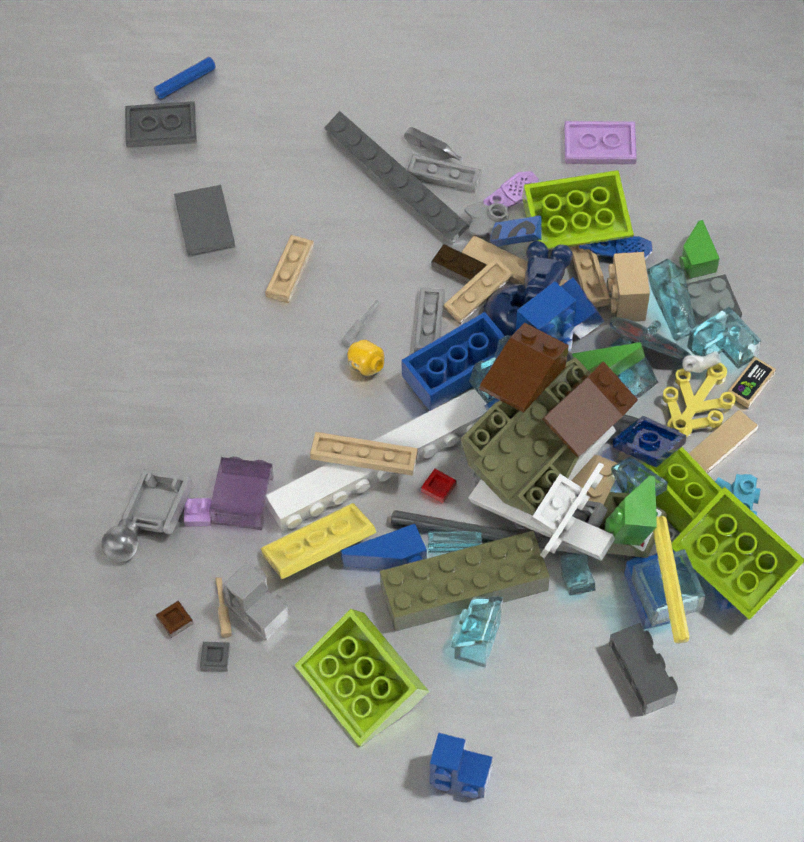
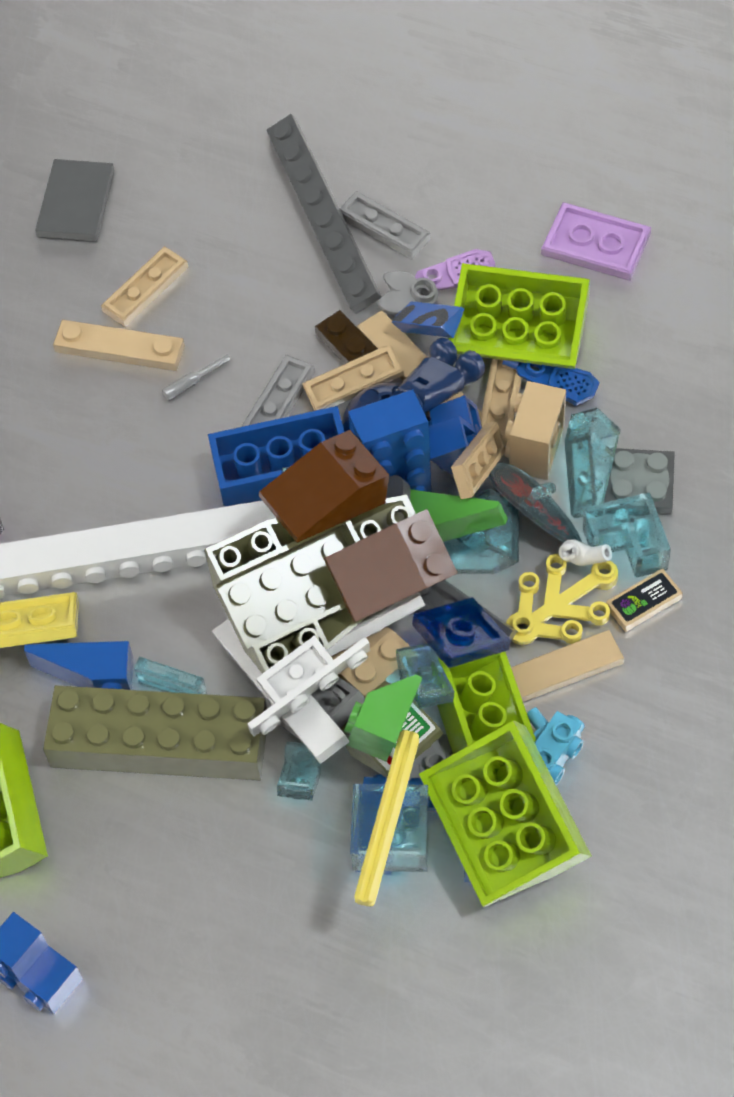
camera: 25 degrees right, 0 degrees up
dark grey tile [125,101,197,148] -> none
blue axle [154,57,216,99] -> none
tan plate [310,432,418,476] -> none
yellow head [347,339,385,376] -> none
dark grey axle [391,510,520,542] -> none
flat silver piece [404,127,462,161] -> none
red tile [421,468,457,504] -> none
clear light blue slope [451,596,503,668] -> none
dark grey brick [609,623,678,715] -> none
bright green slope [679,220,720,279] -> none
none -> tan plate [53,320,185,371]
none -> tan tile [451,421,505,499]

